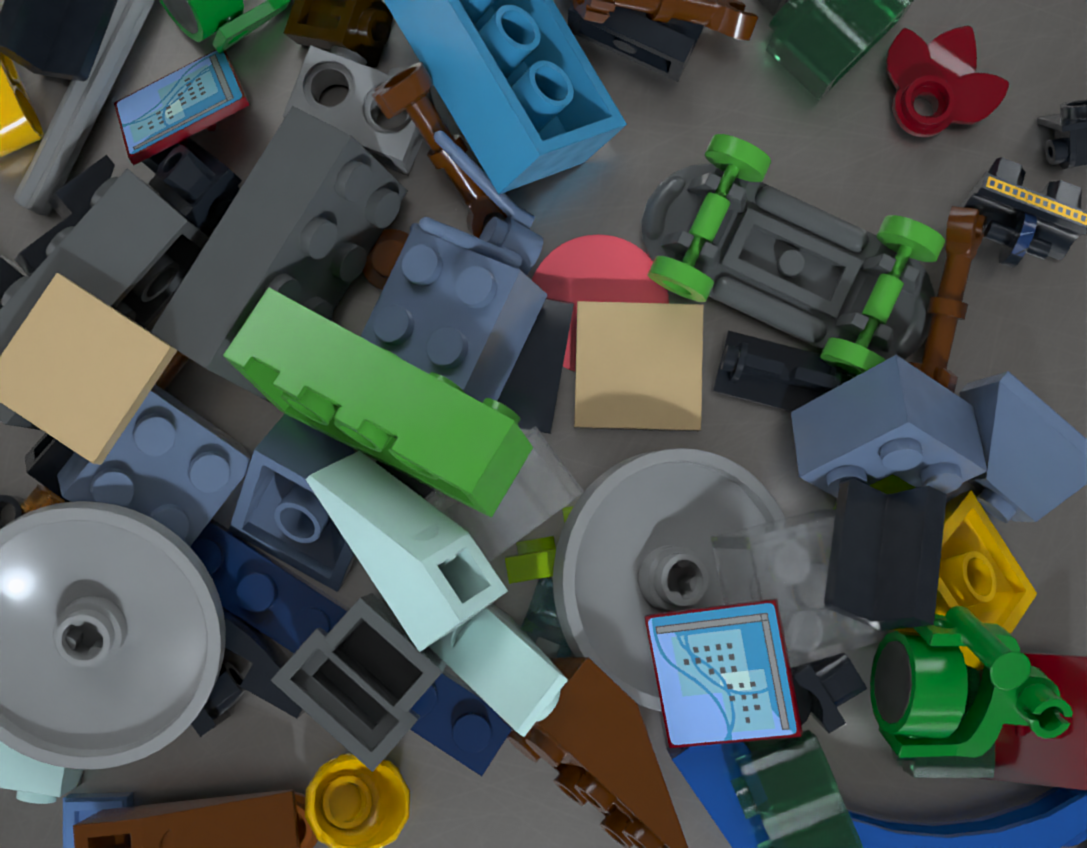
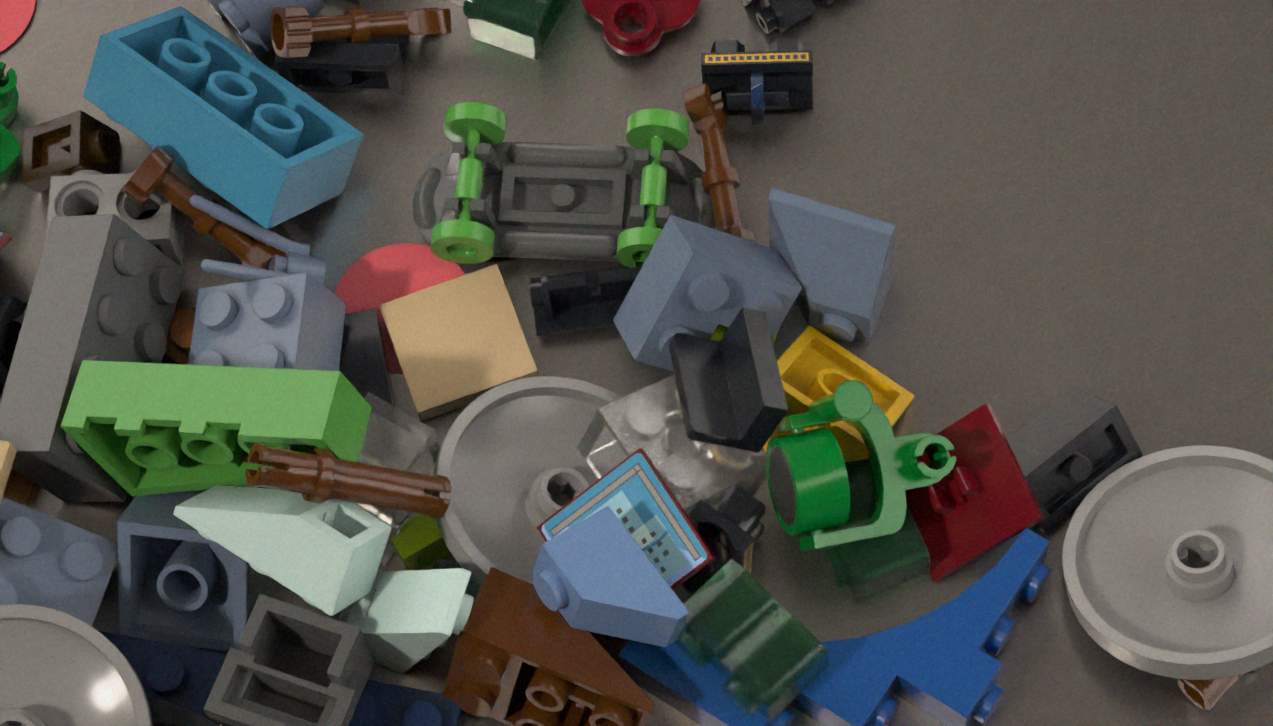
camera: 15 degrees left, 20 degrees down
none -> reddish brown pin [245,442,451,519]
none -> medium blue slope [532,506,690,647]

